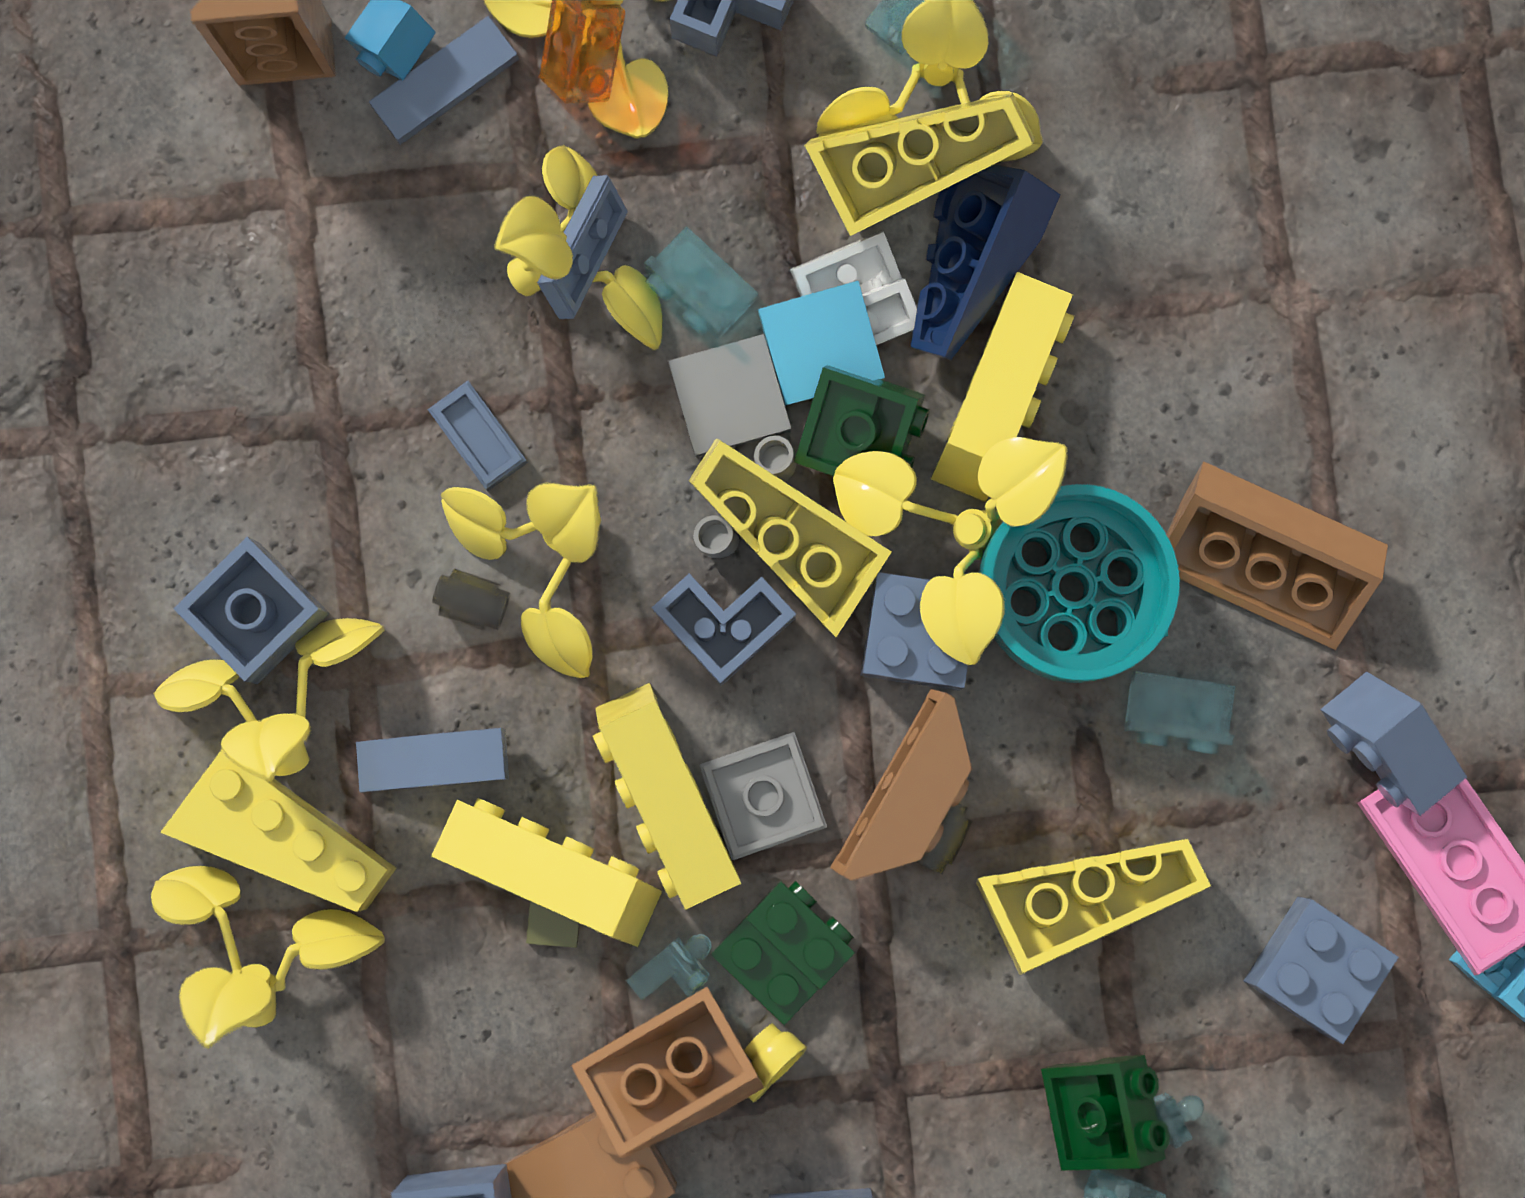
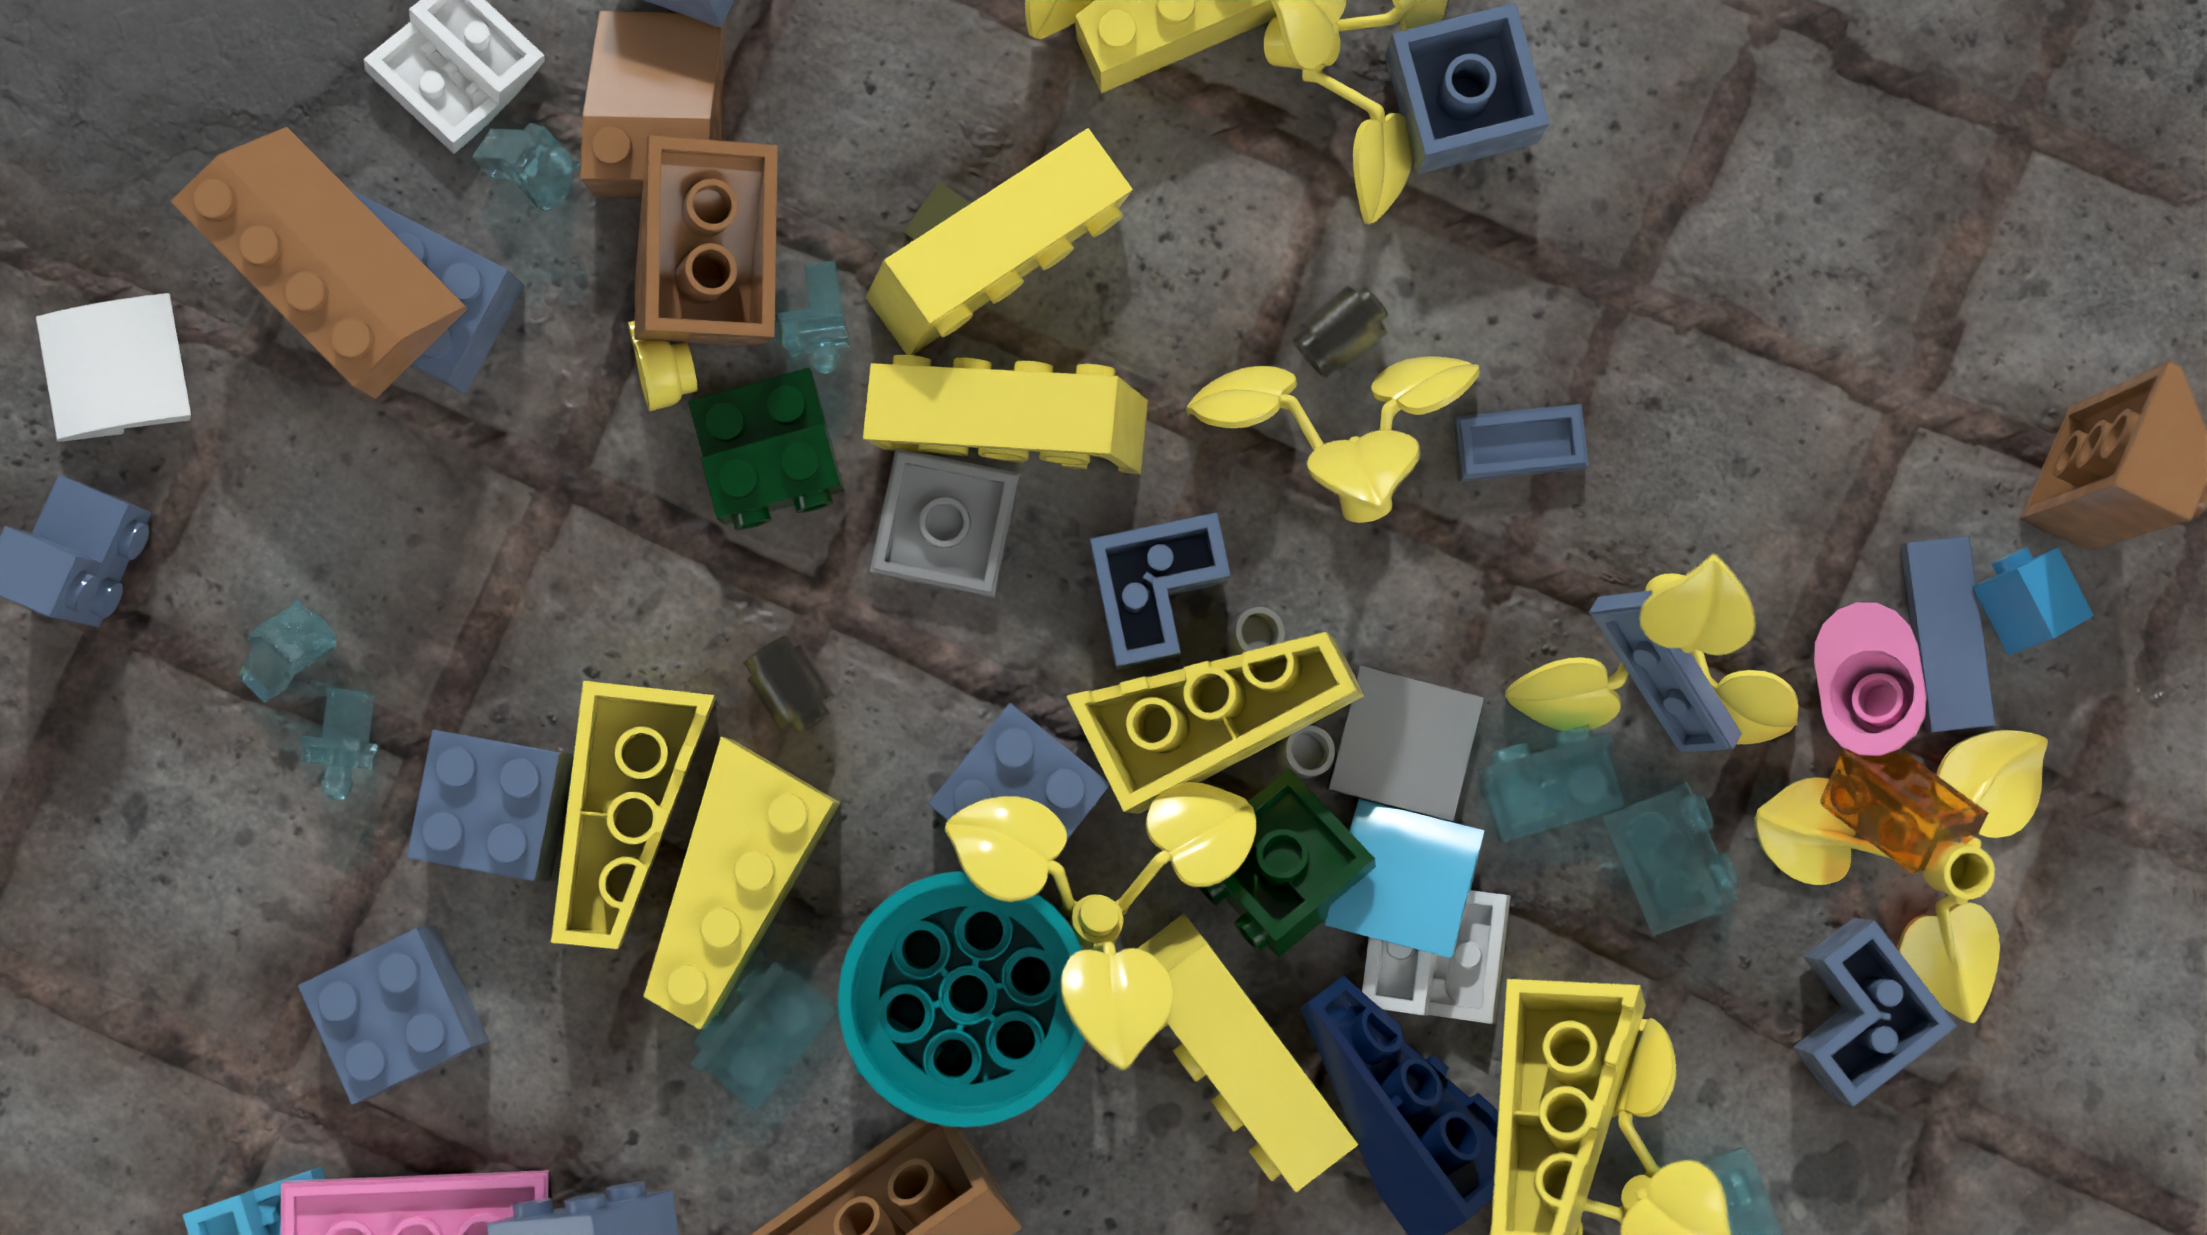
camera: 125 degrees right, 0 degrees up
sand blue slope [356,728,509,792] -> none
medium nougat wedge [830,689,972,881] -> none
dark green plate [1041,1055,1170,1171] -> none
none -> sand blue brick [407,729,574,881]
none -> light yellow wedge [644,737,841,1030]
none -> clear light blue bracket [1603,782,1739,936]
none -> bright pink piece [1814,602,1927,756]

